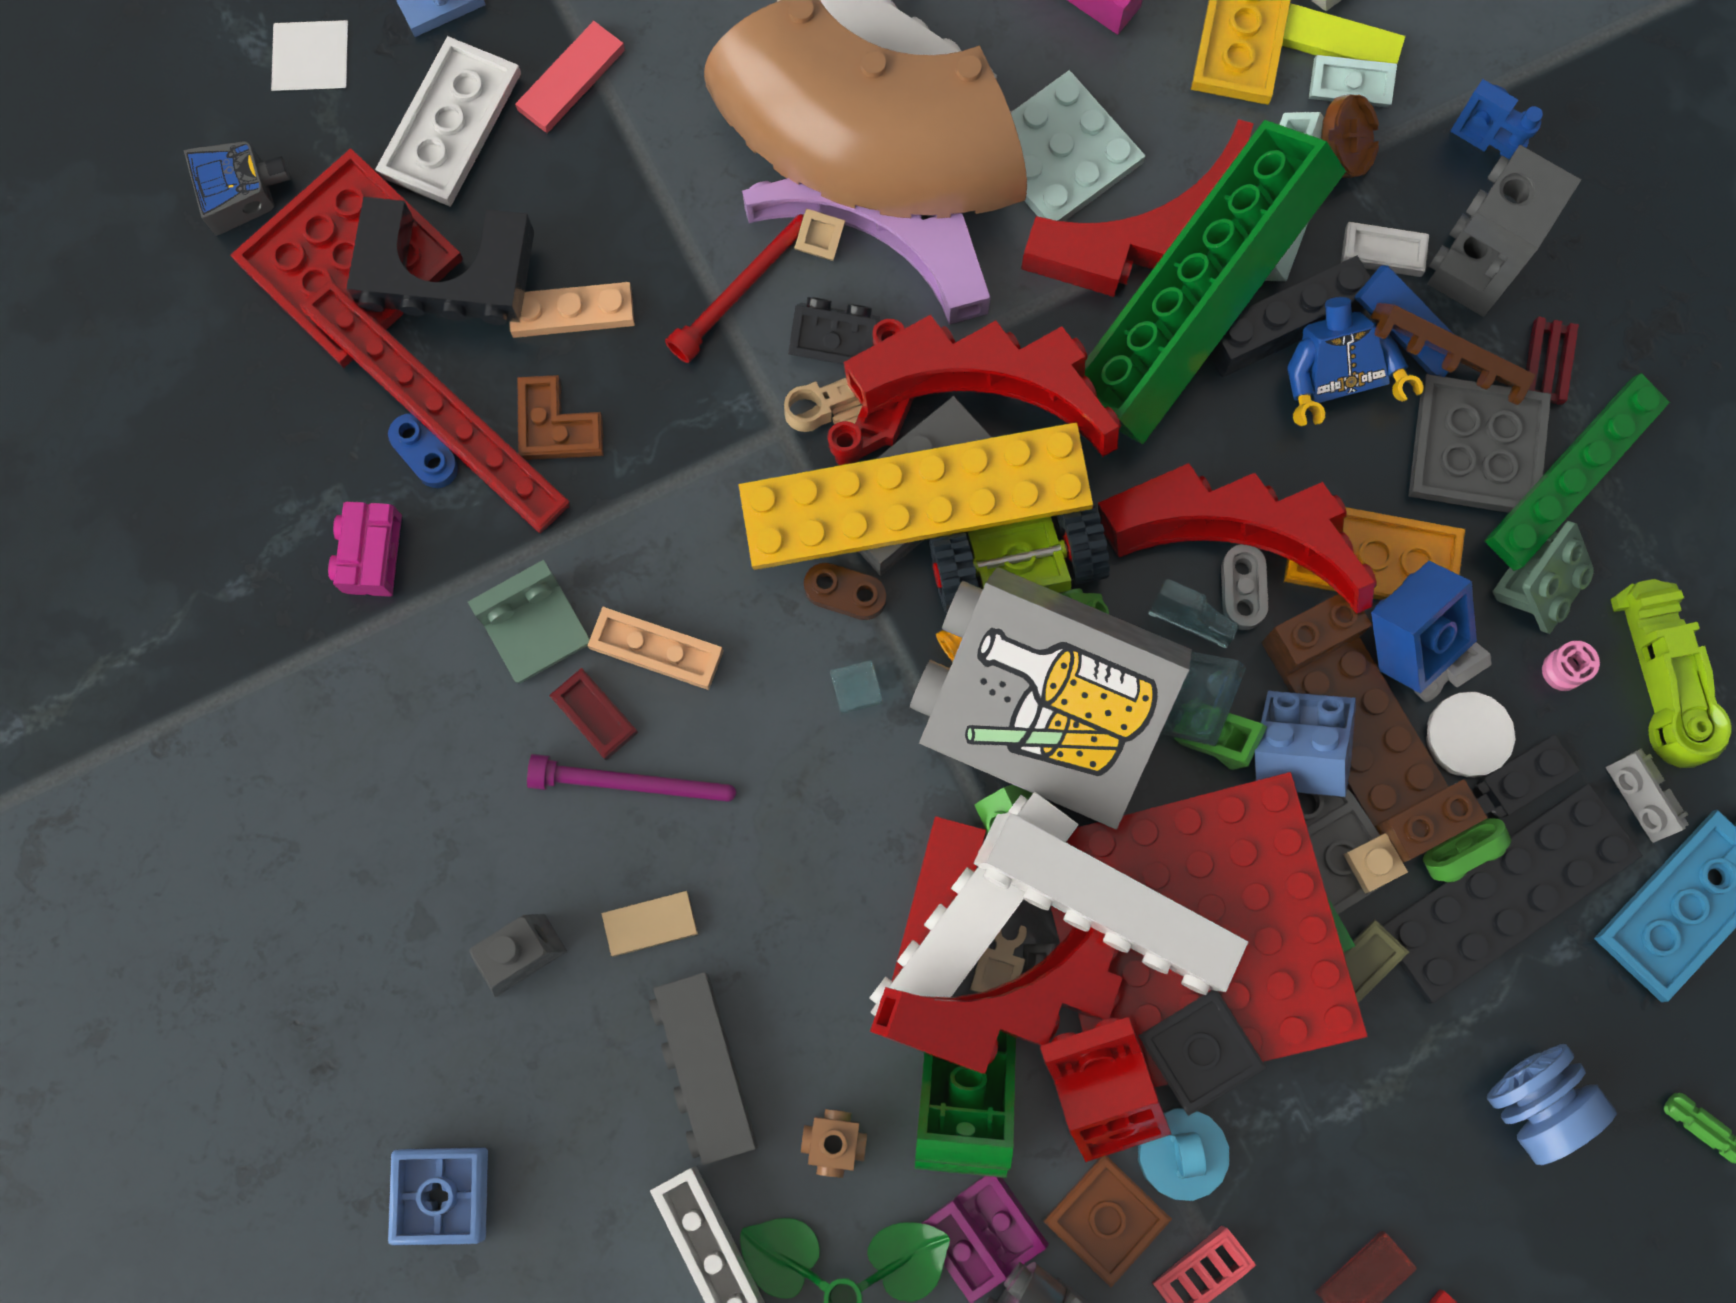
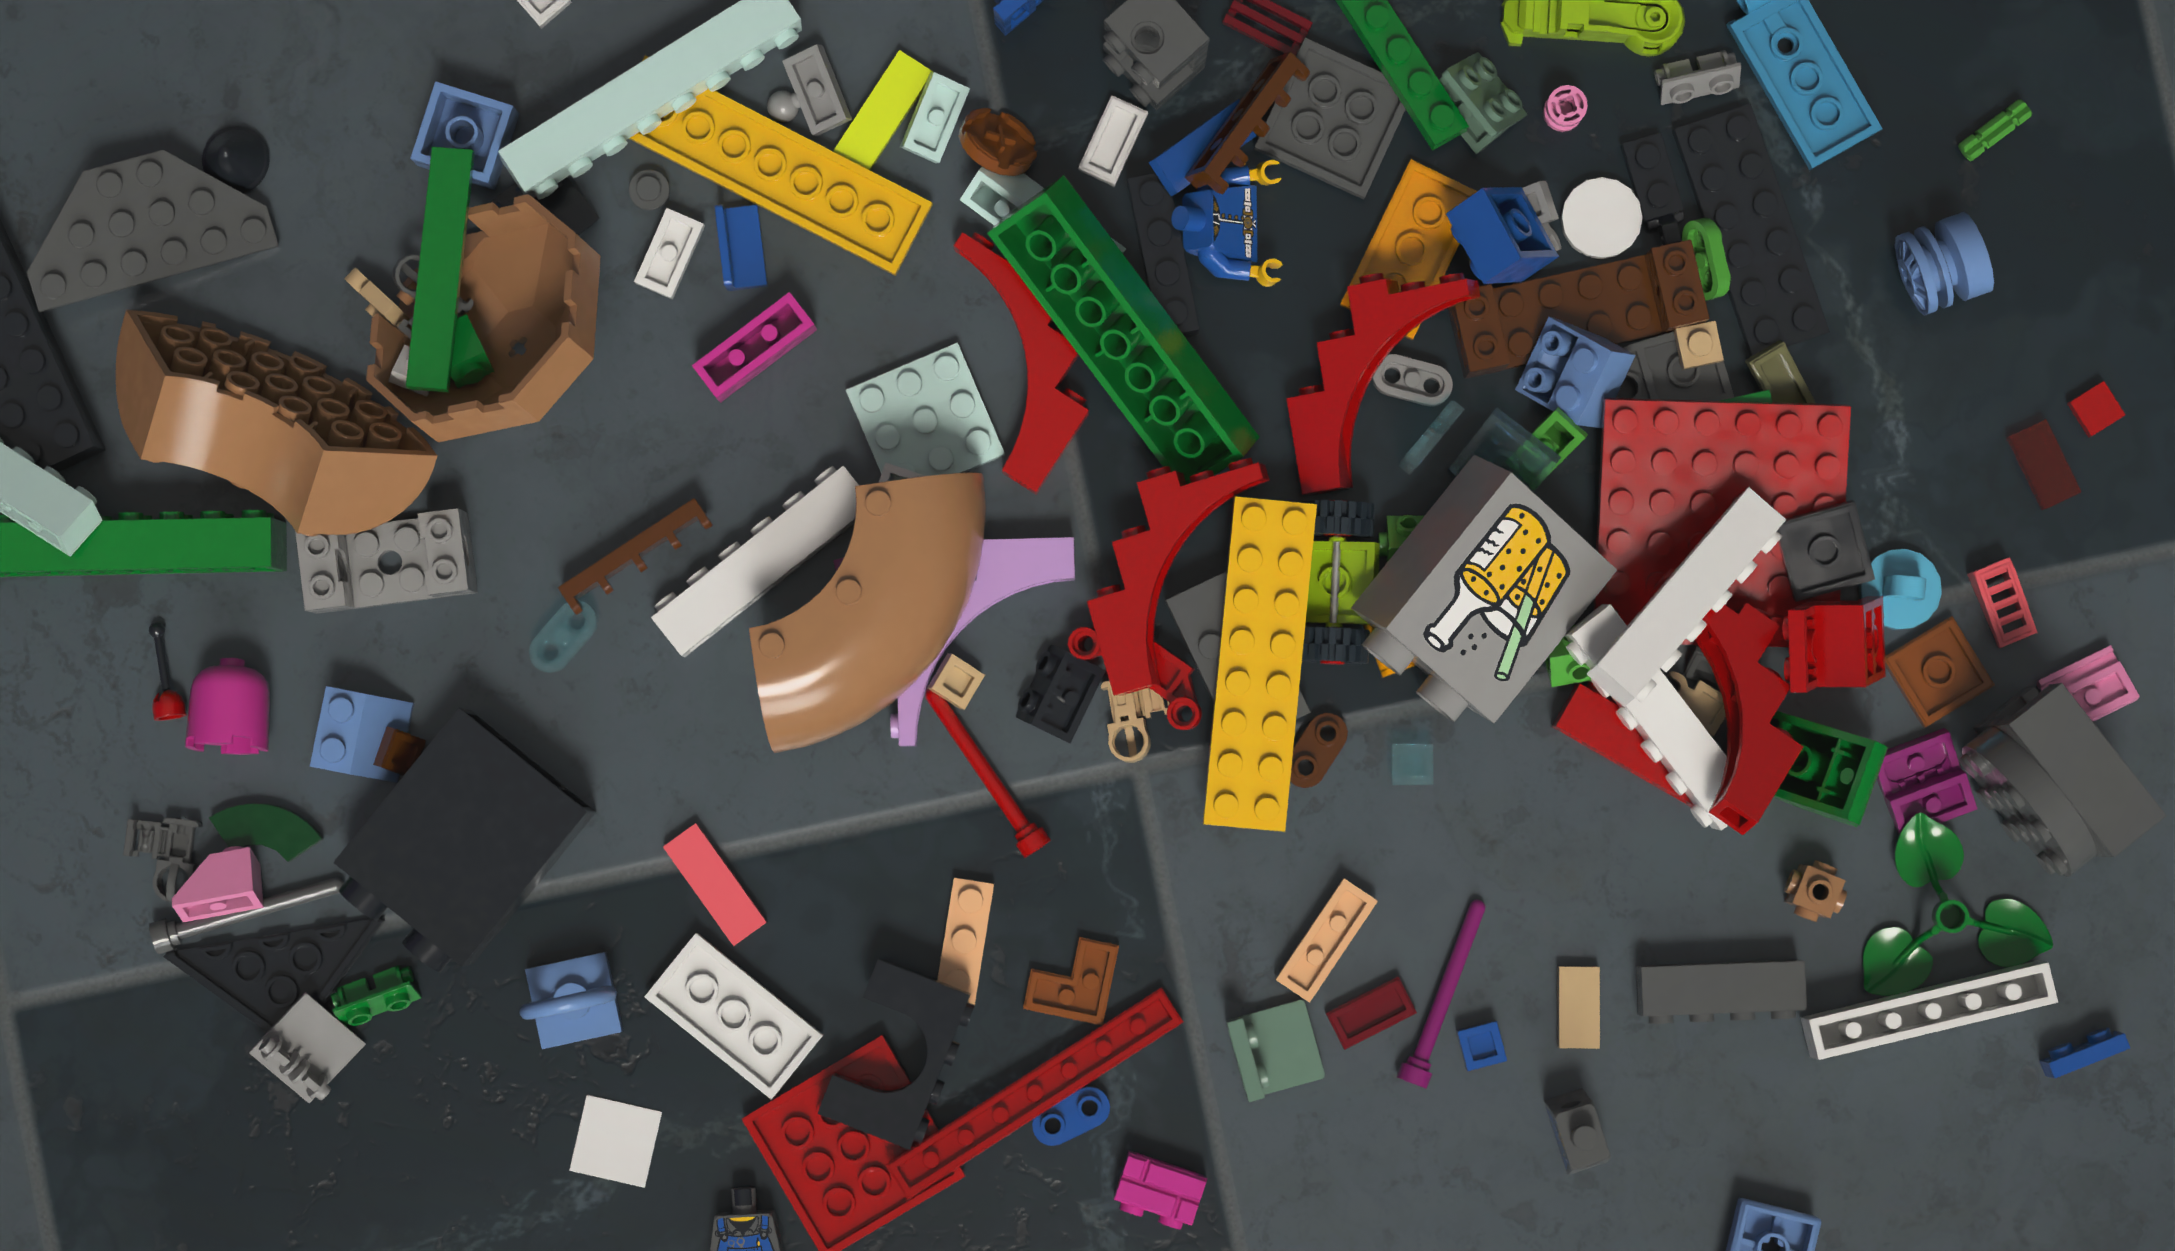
camera: 80 degrees left, 10 degrees up
none -> blue plate [1456,1021,1507,1071]

